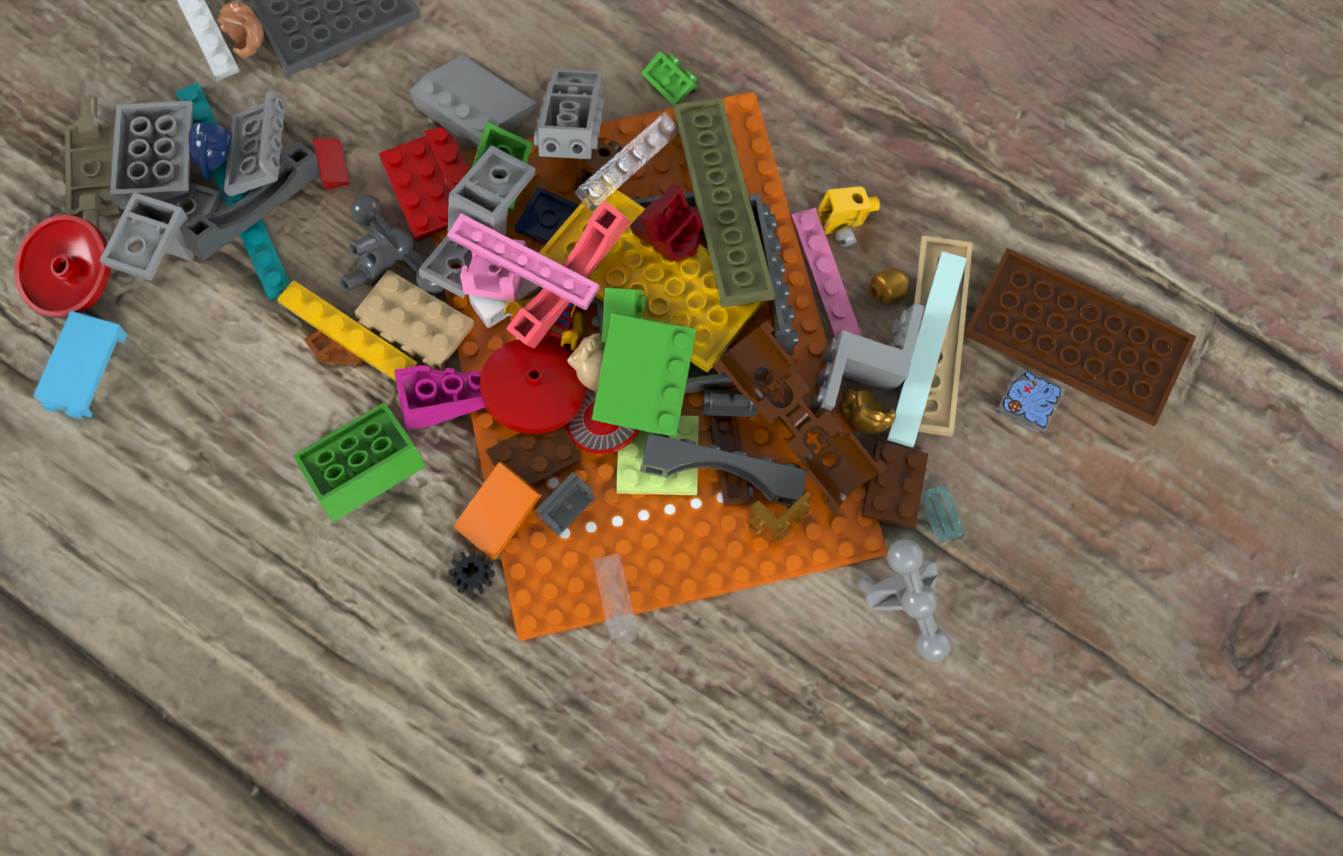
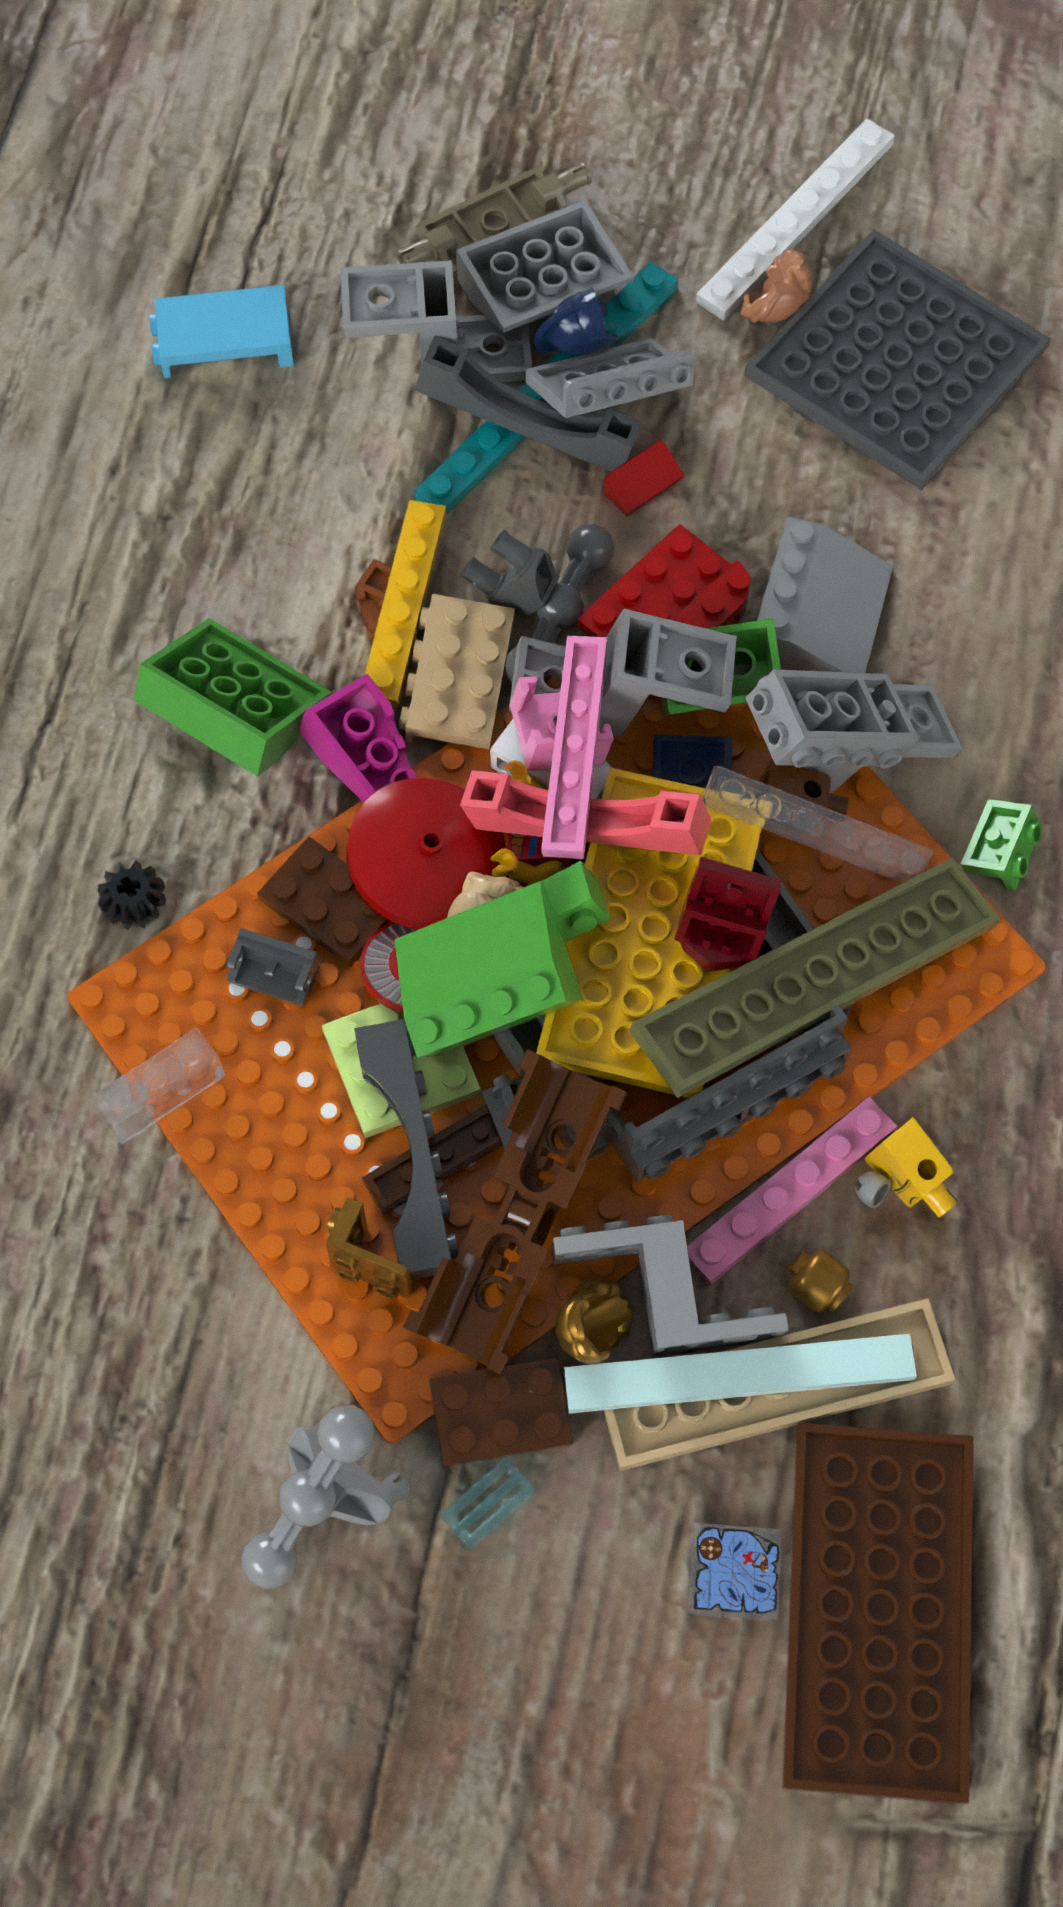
camera: 70 degrees right, 5 degrees down
red dish [14,215,111,318] -> none
orange tile [453,462,542,560] -> none

